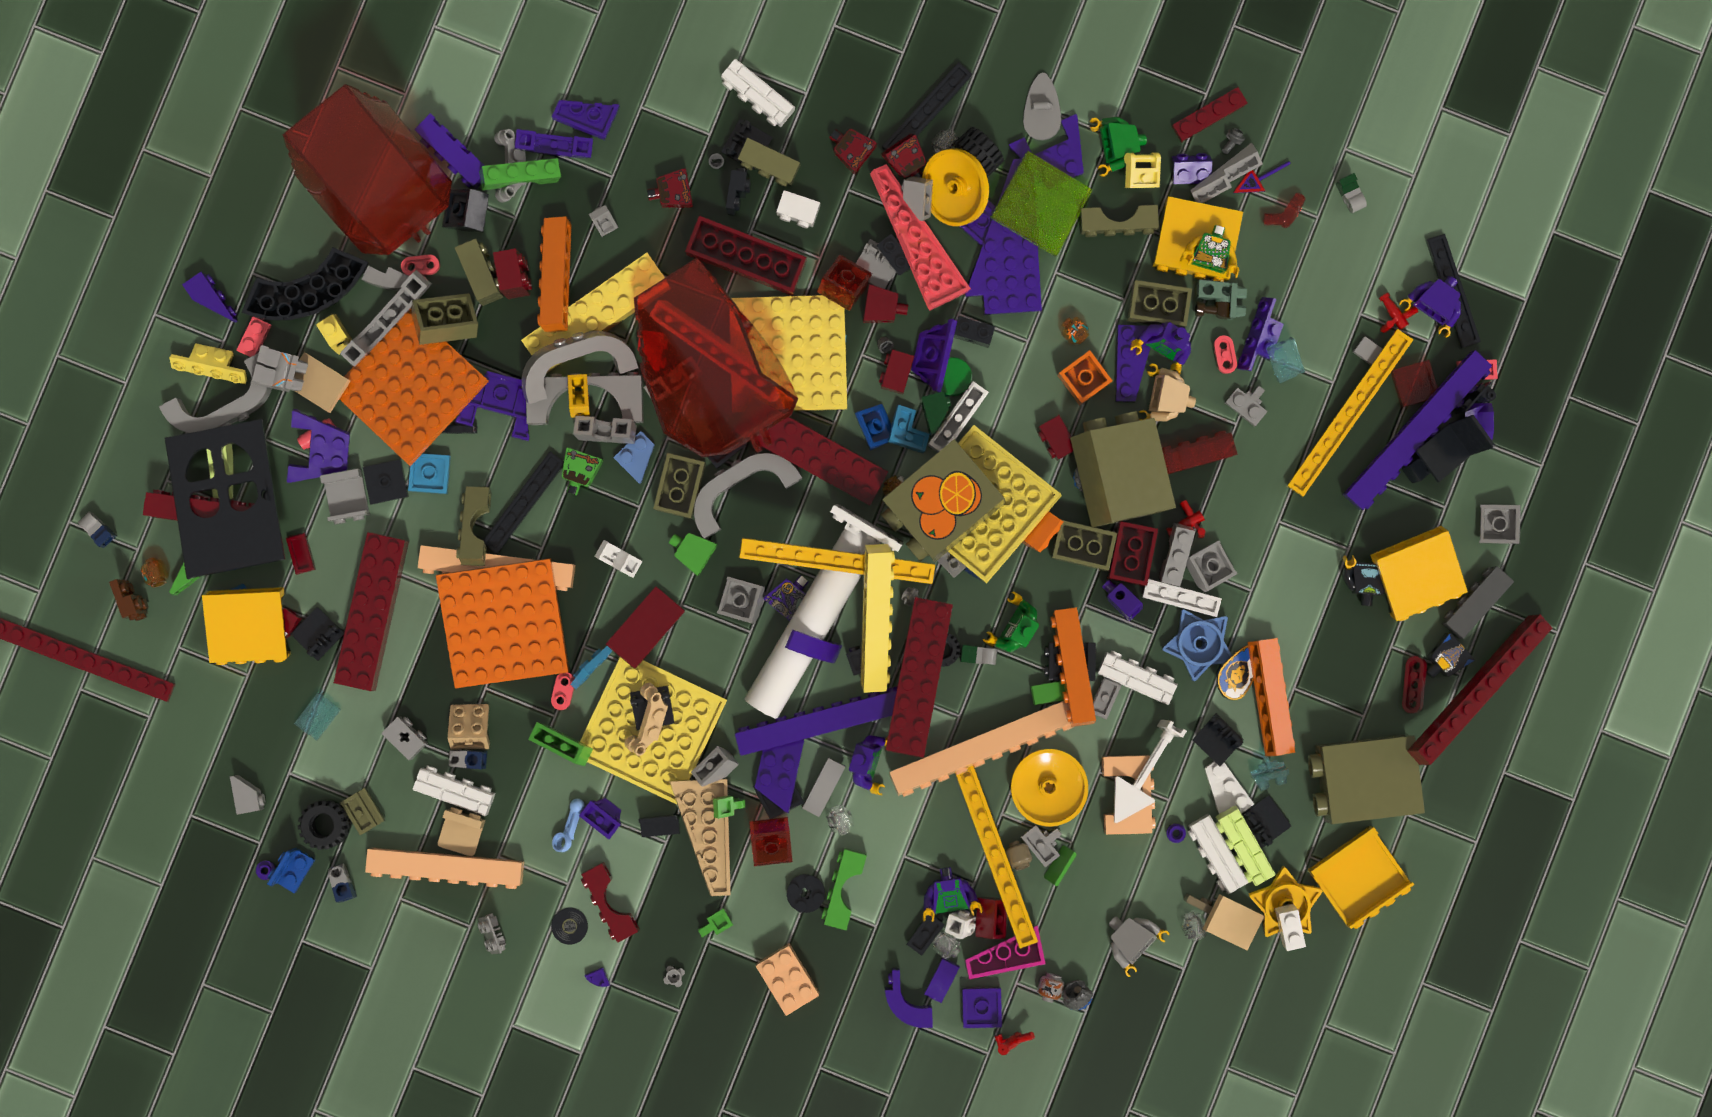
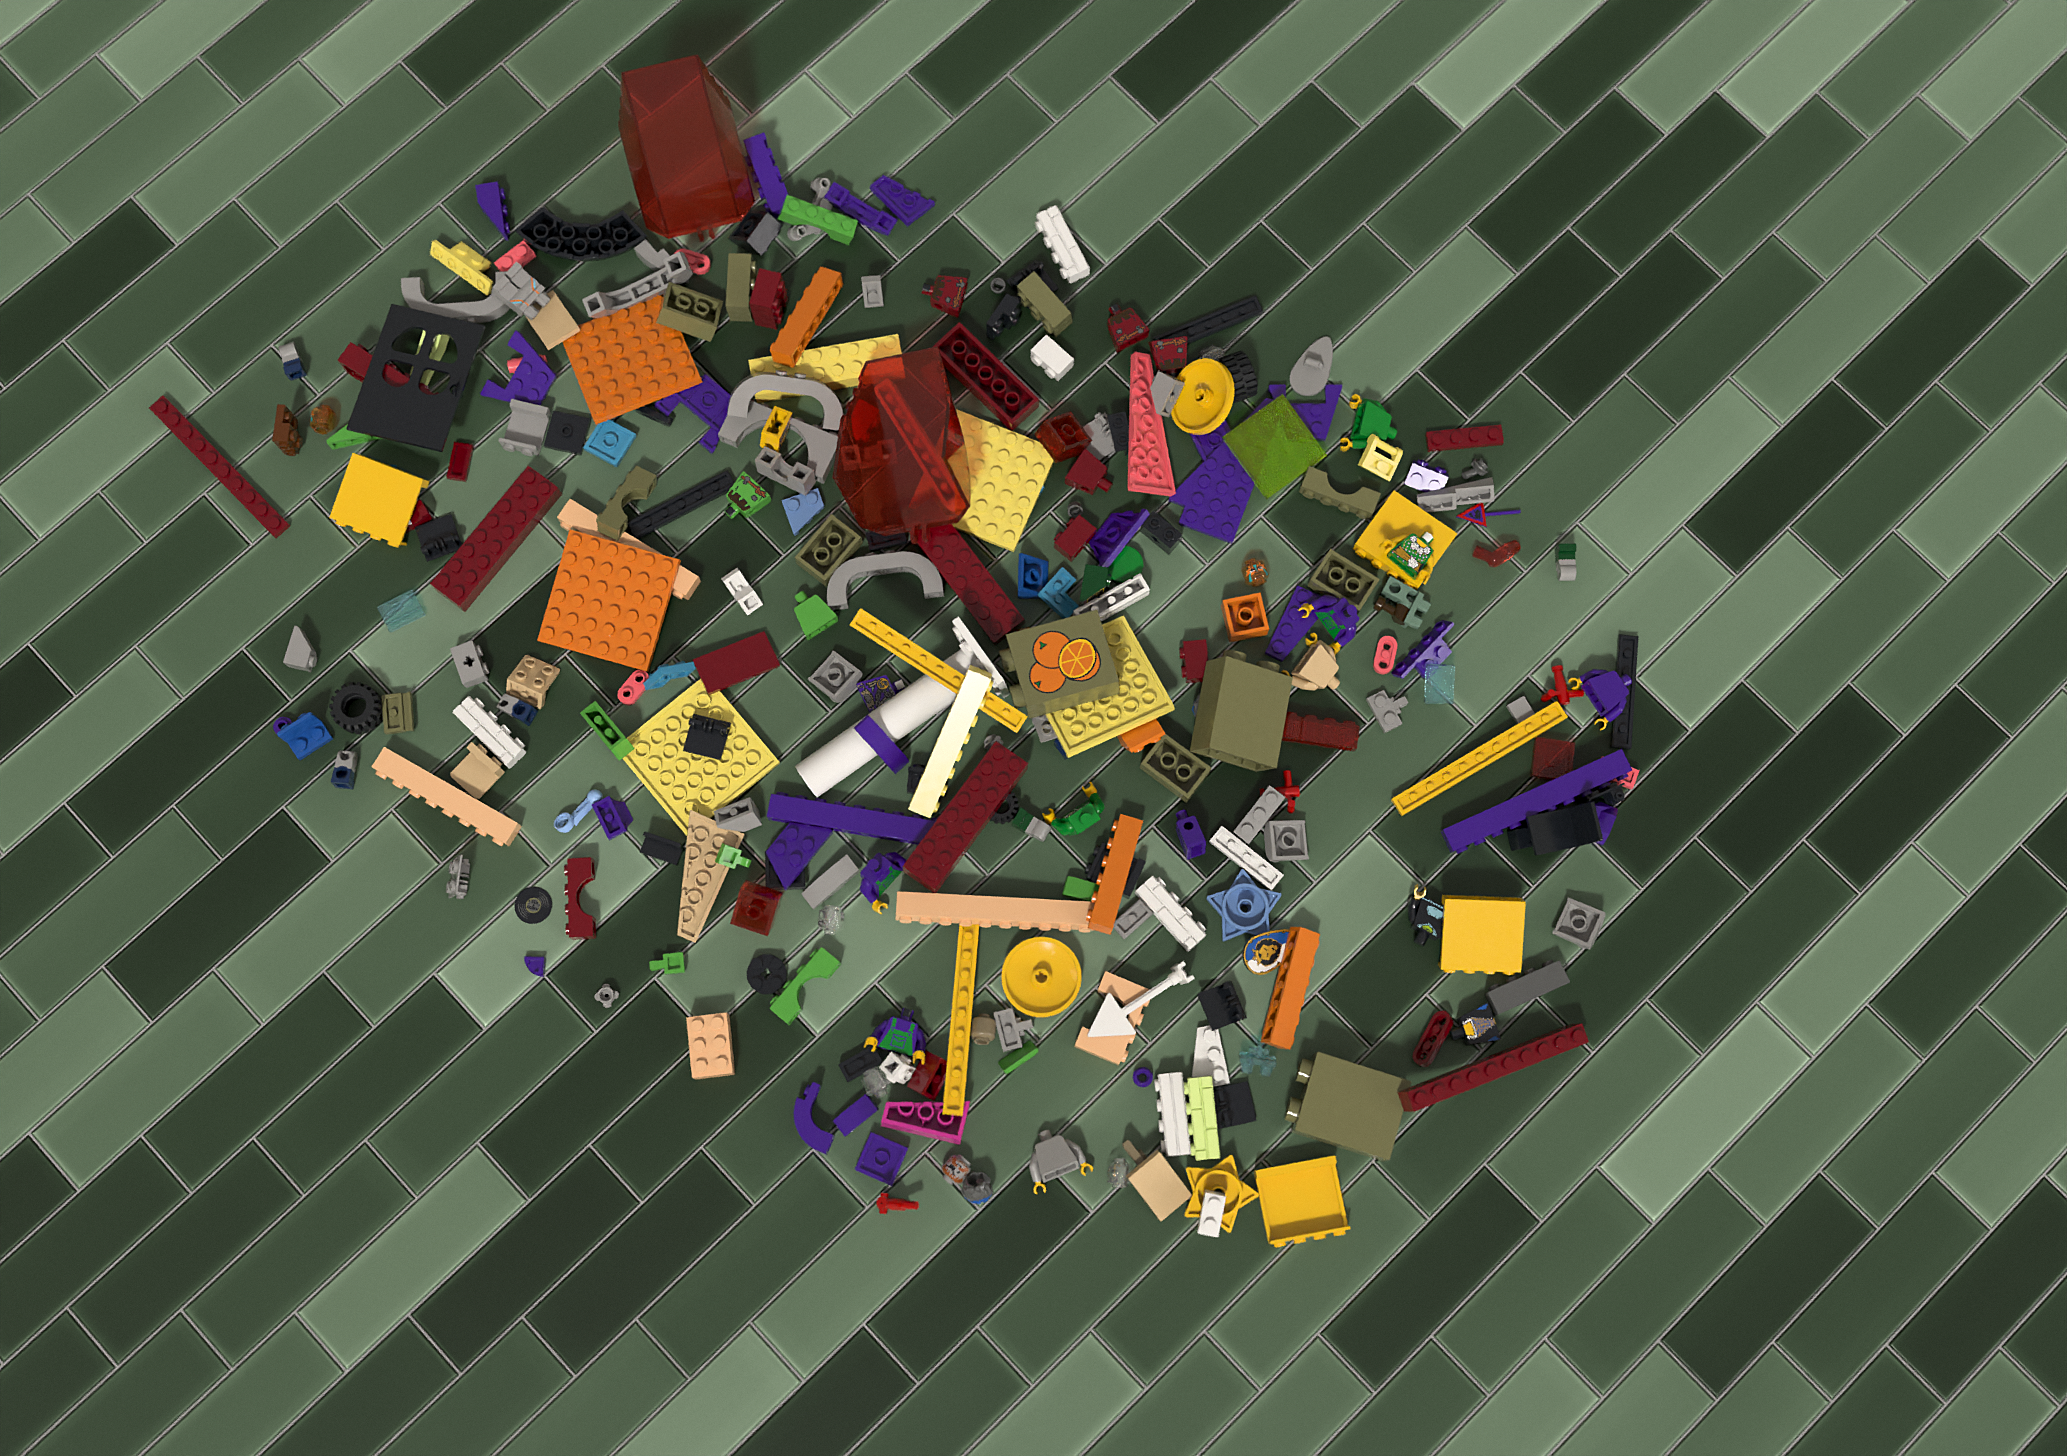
camera: 25 degrees right, 10 degrees down
light yellow torso [316,314,352,355] -> none
tan plate [625,683,668,756] -> none
dark red brick [1107,521,1158,586] -> none

